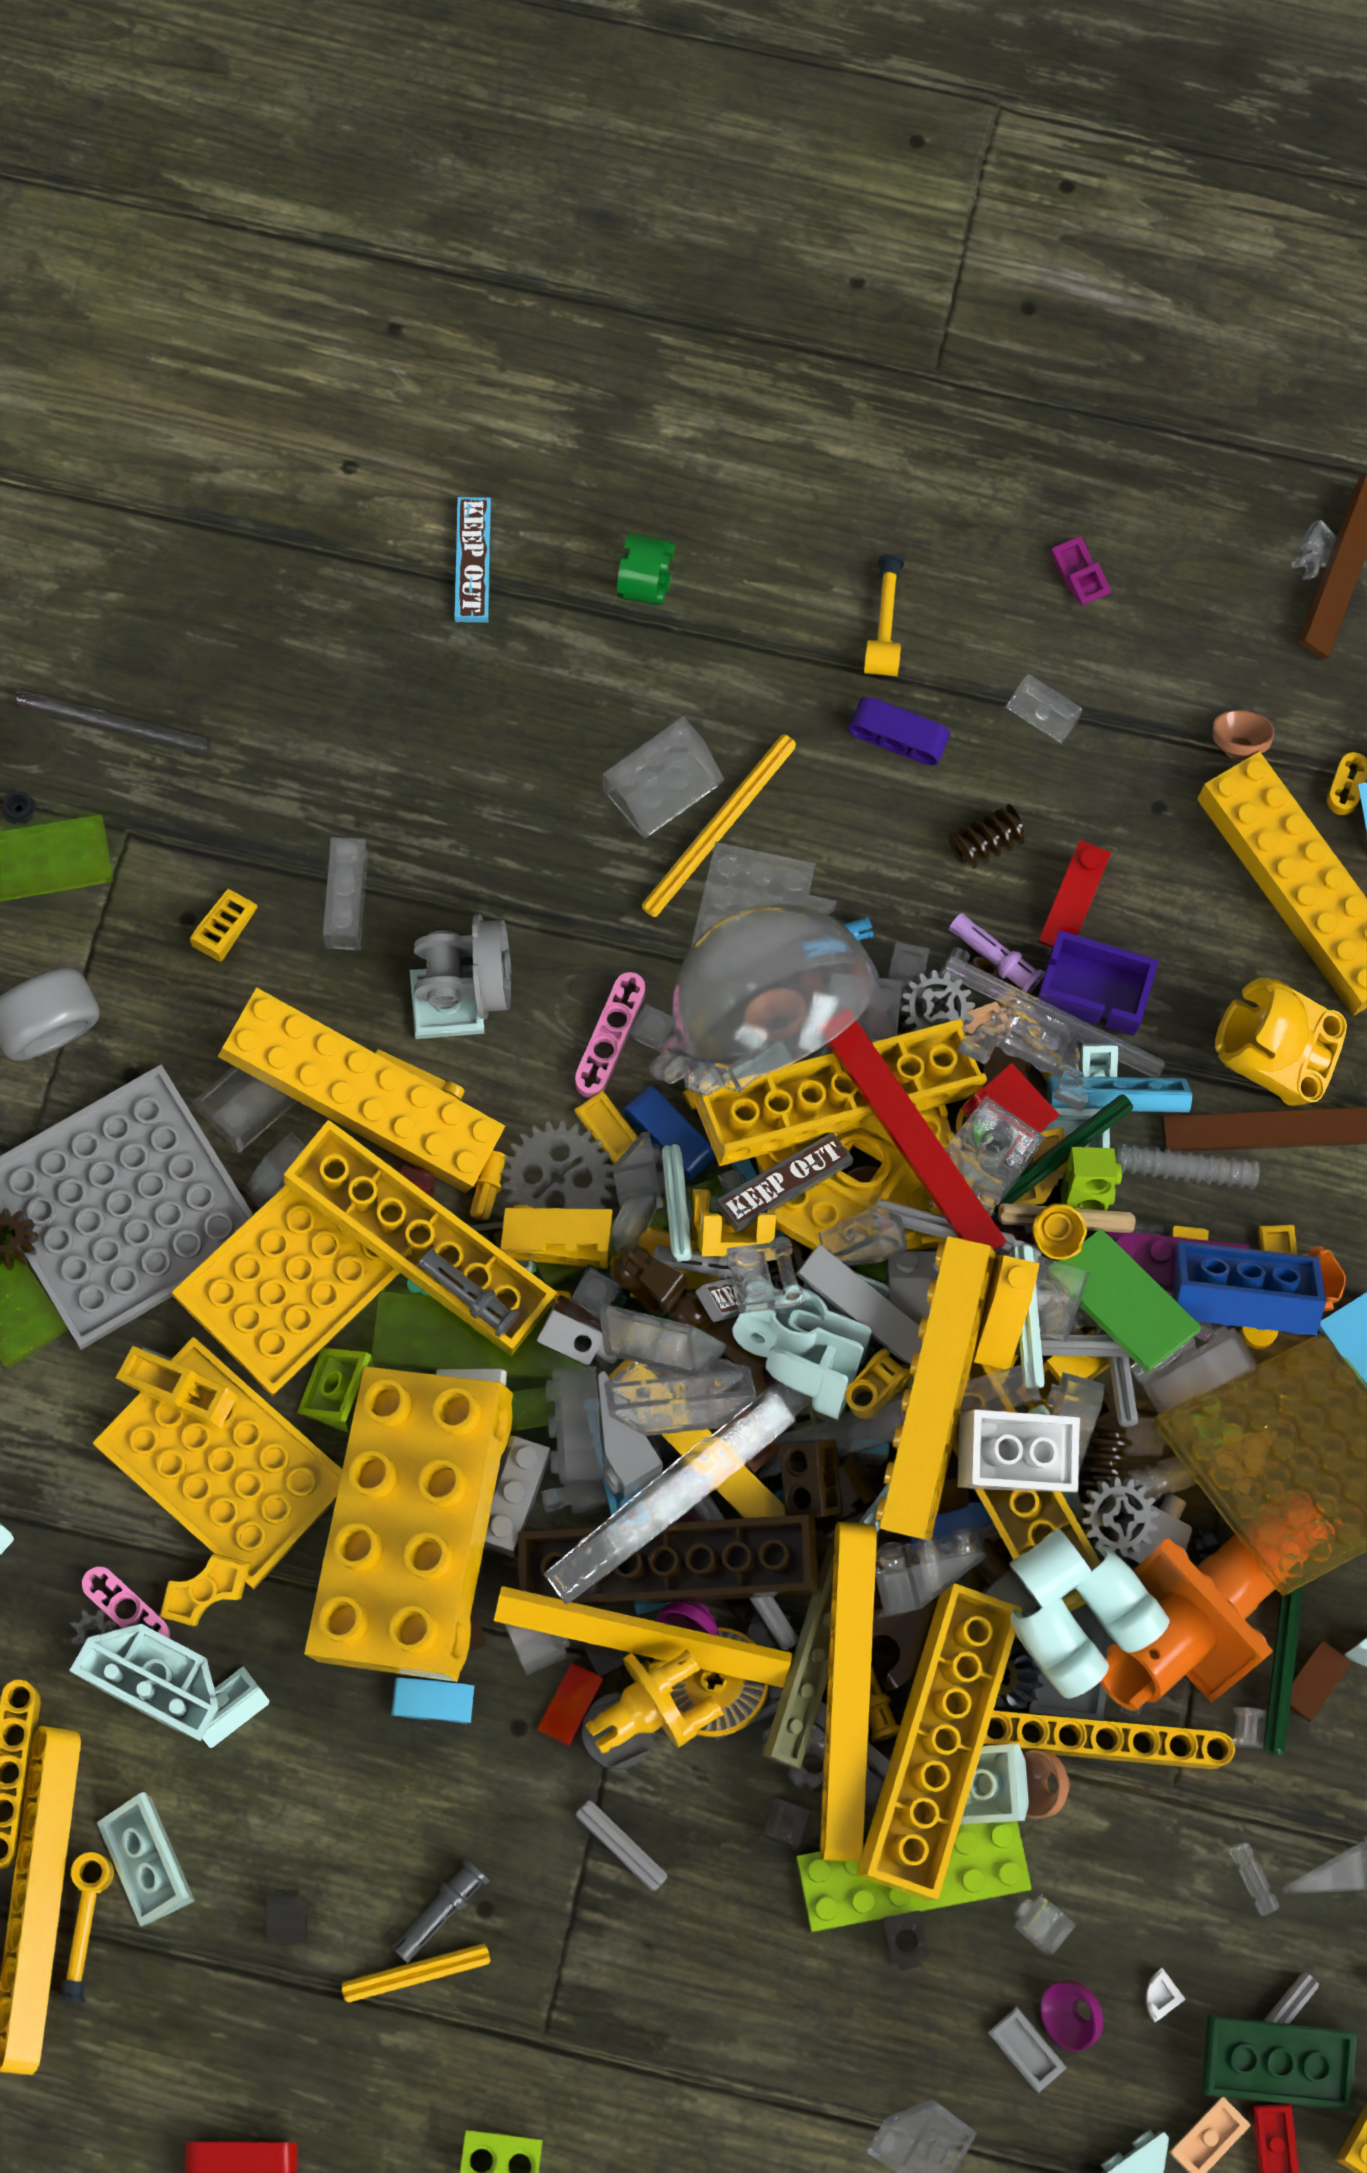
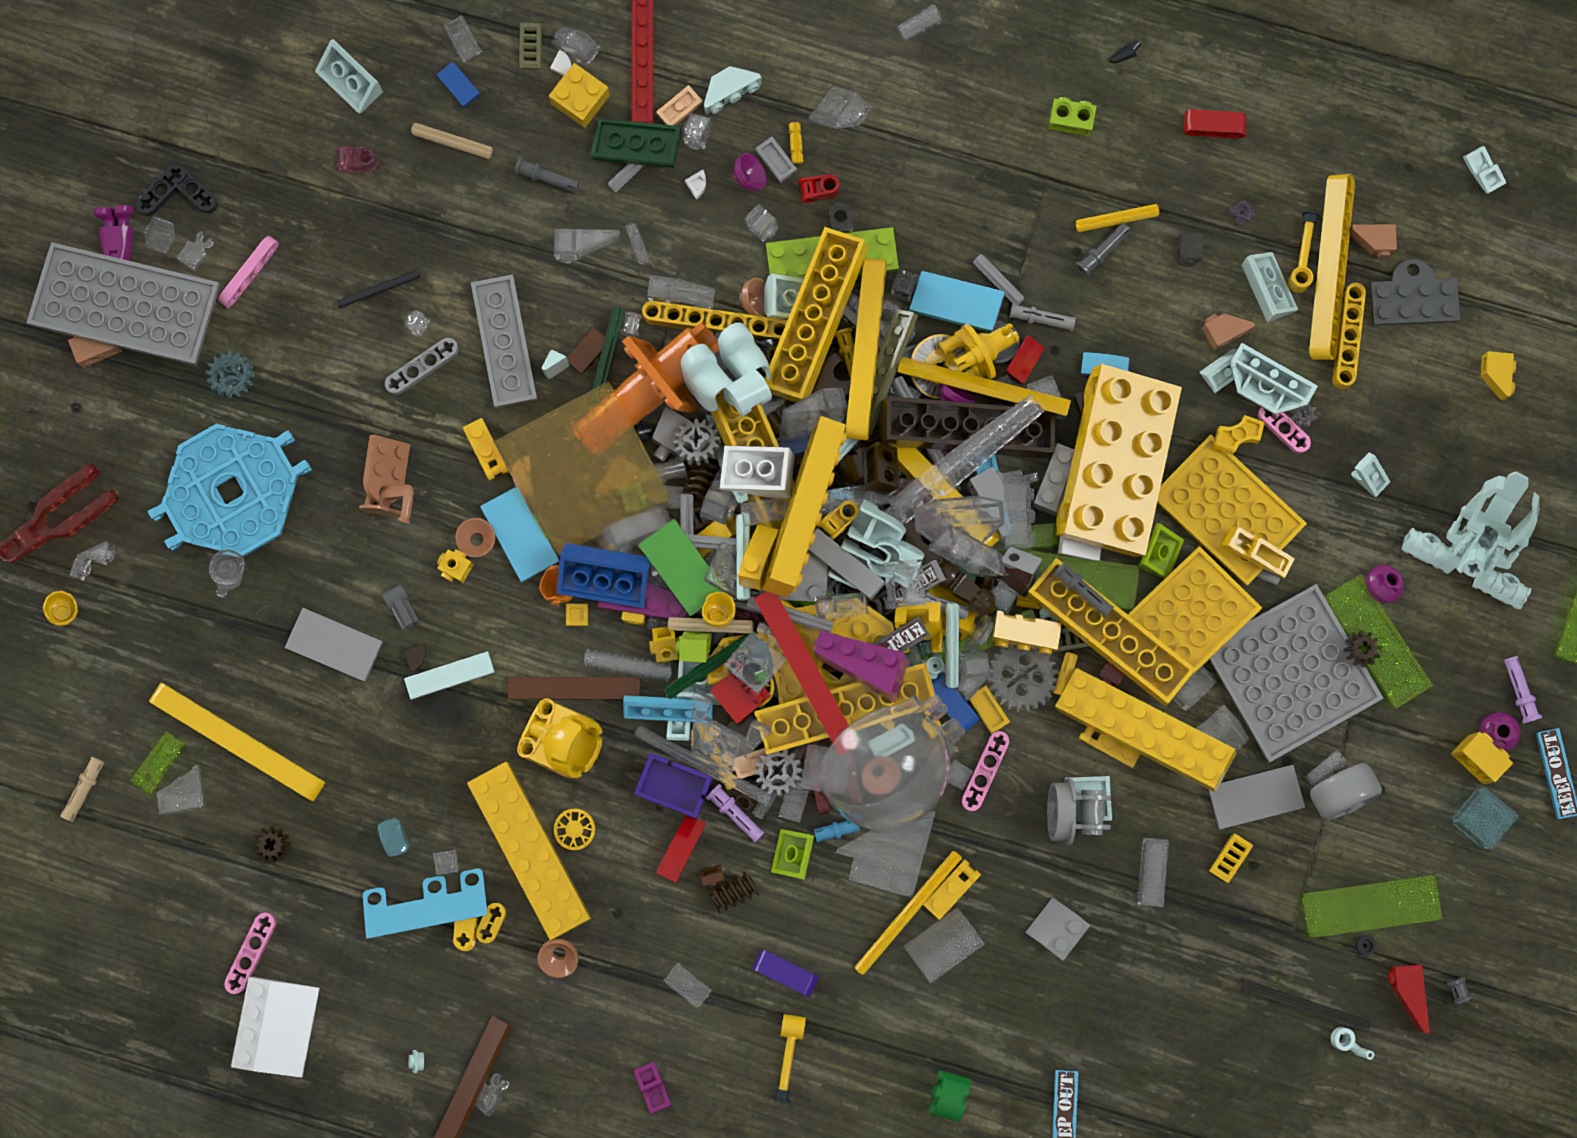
camera: 170 degrees left, 10 degrees up
none -> yellow wheel [554,809,595,850]
none -> clear slope [647,275,715,309]
none -> yellow brick [649,626,679,662]
none -> clear slope [683,113,712,149]
none -> reddish brown plate [699,864,724,886]
none -> lime slope [771,829,814,880]
none -> yellow axle [789,122,803,164]
none -> red piece [798,174,840,203]
none -> magenta wedge [813,630,909,703]
none -> medium azure tile [909,271,1005,333]
none -> light aqua plate [922,653,946,679]
none -> yellow plate [923,859,981,920]
none -> light grey pin [1009,304,1076,331]
none -> light grey slope [1025,897,1090,961]
none -> nougat slope [1202,314,1255,350]
none -> light grey tile [1208,765,1305,829]
none -> clear purple plate [1229,200,1255,225]
none -> clear piece [1304,750,1346,787]
none -> light aqua plate [1331,1027,1374,1060]

